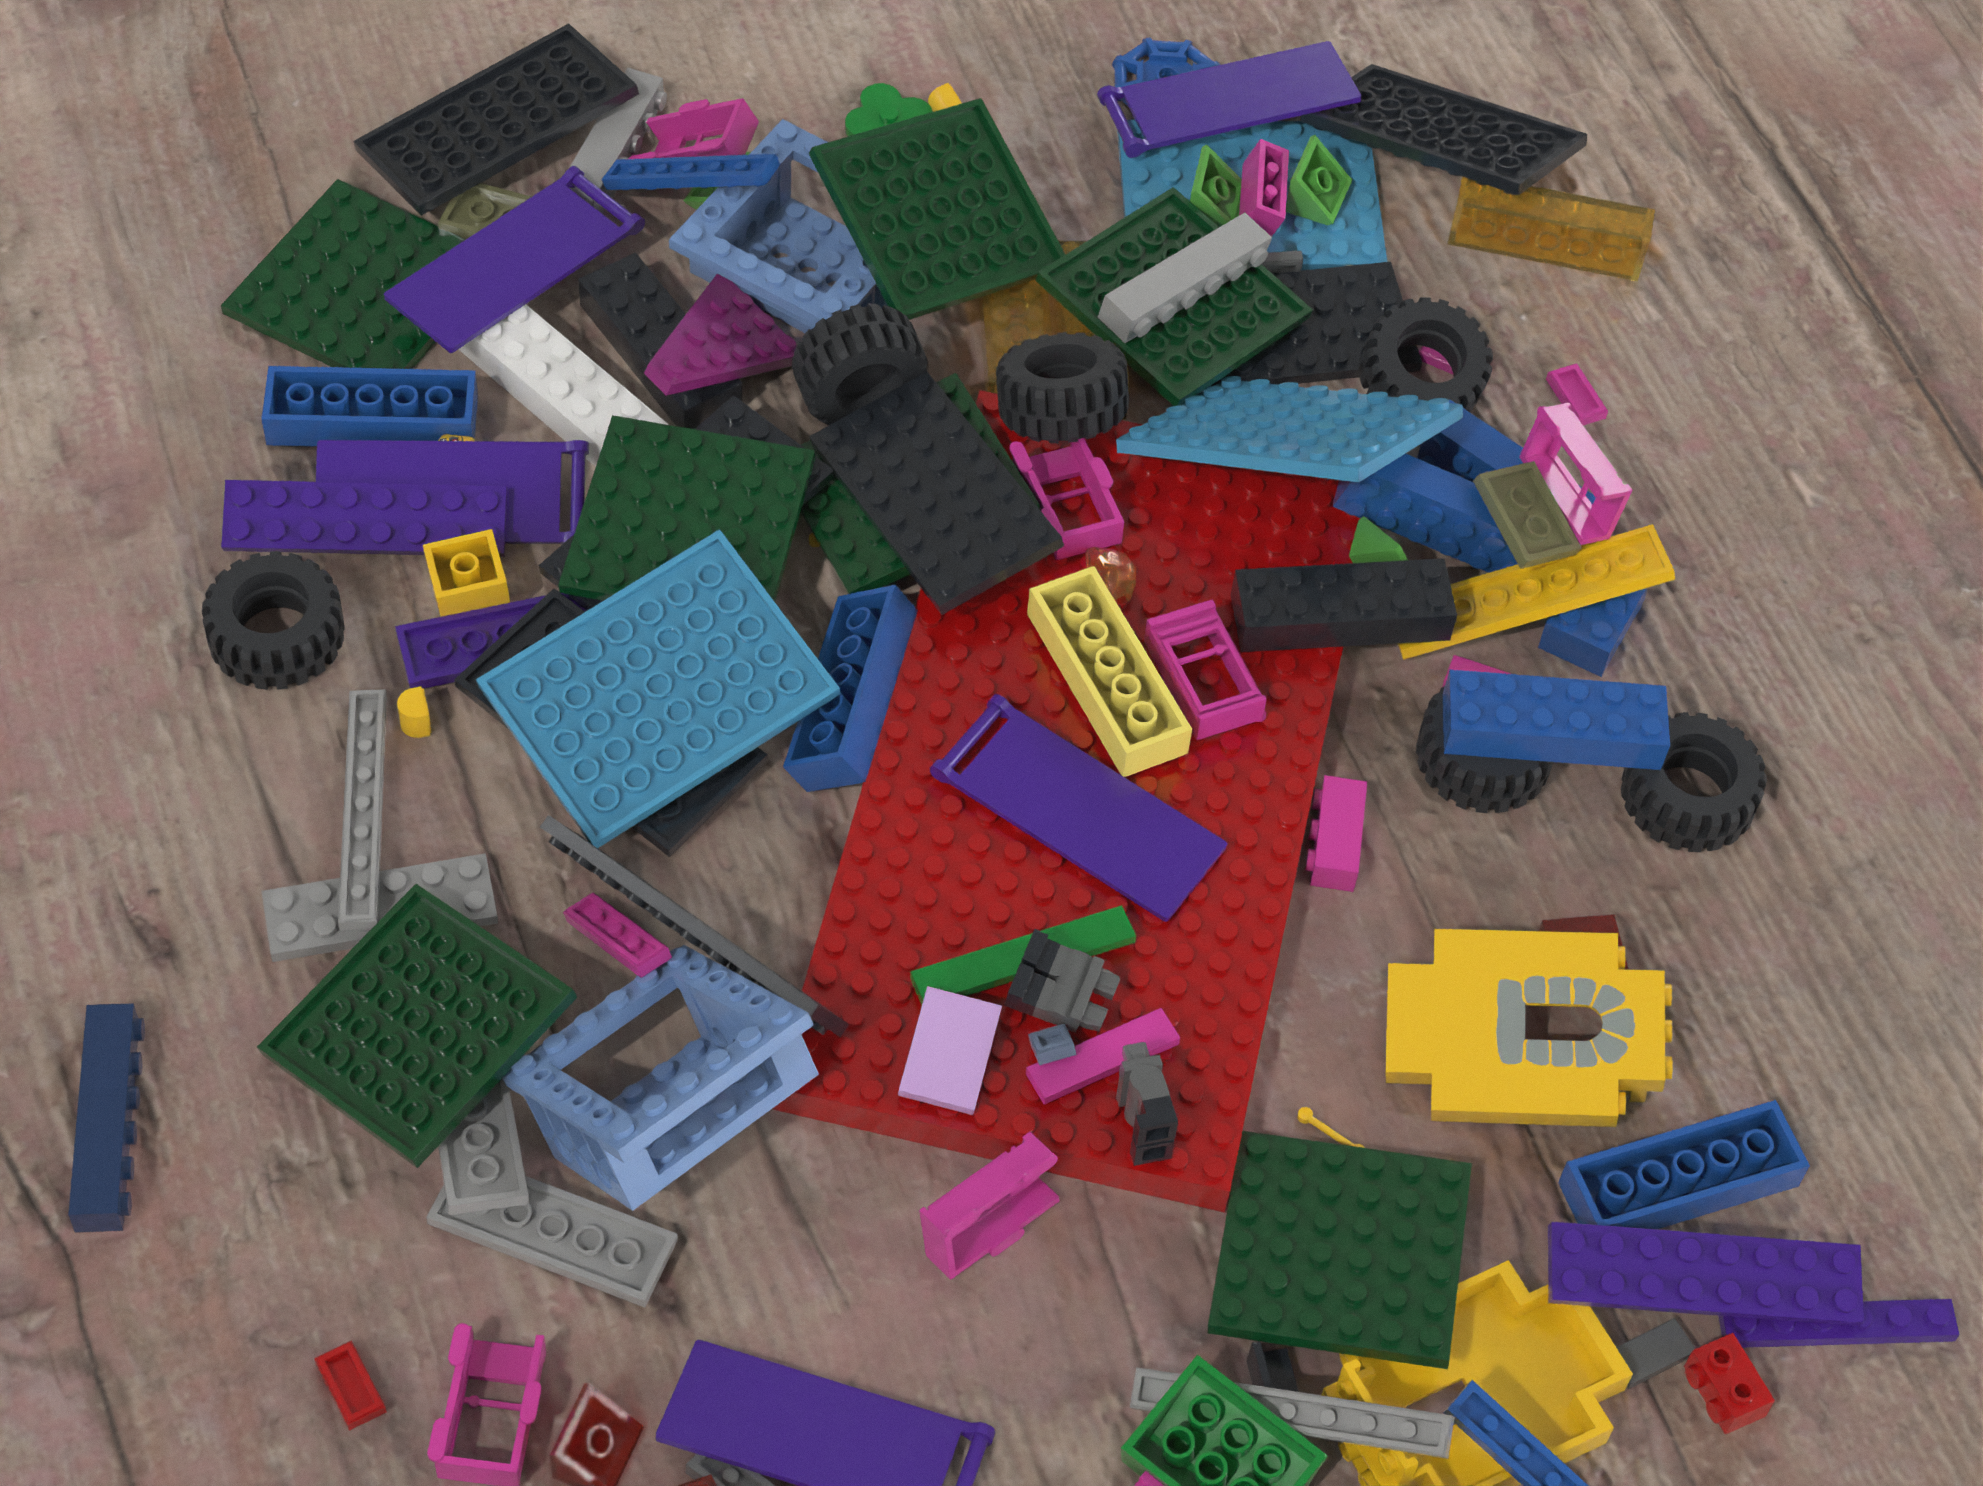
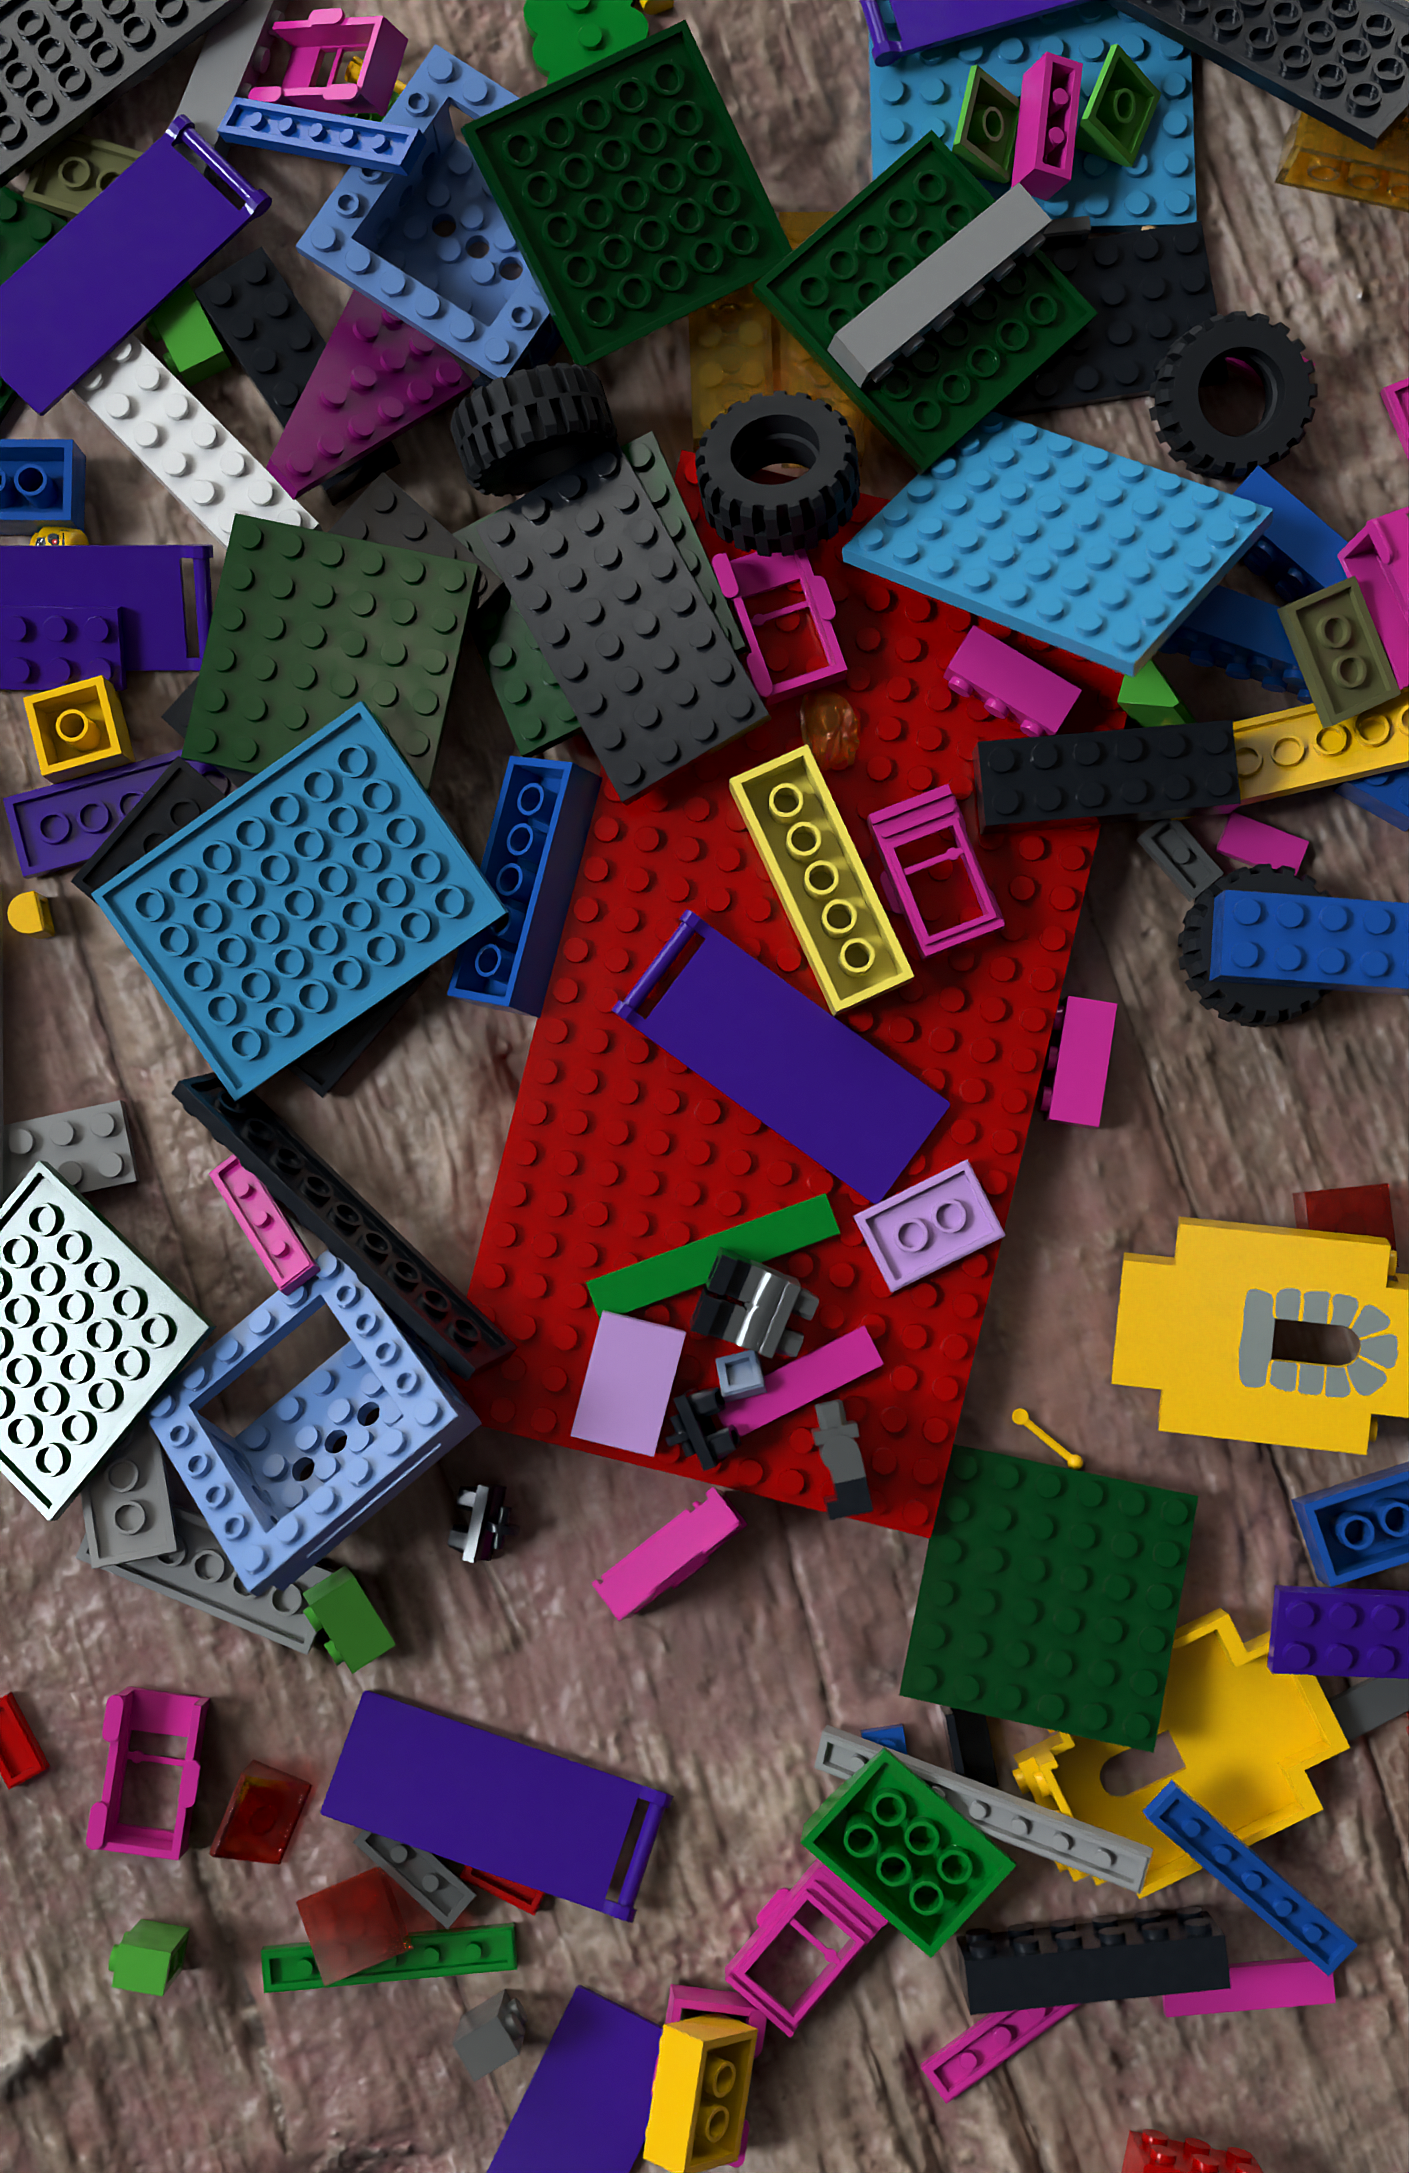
camera: 10 degrees right, 30 degrees up
none -> bright green brick [145,281,232,387]
none -> bright green brick [302,1565,396,1674]
none -> black hips [447,1484,520,1563]
none -> black hips [665,1386,742,1471]
none -> lavender tile [853,1159,1006,1292]
none -> dark pink brick [943,625,1082,737]
none -> dark grey plate [1137,818,1224,902]

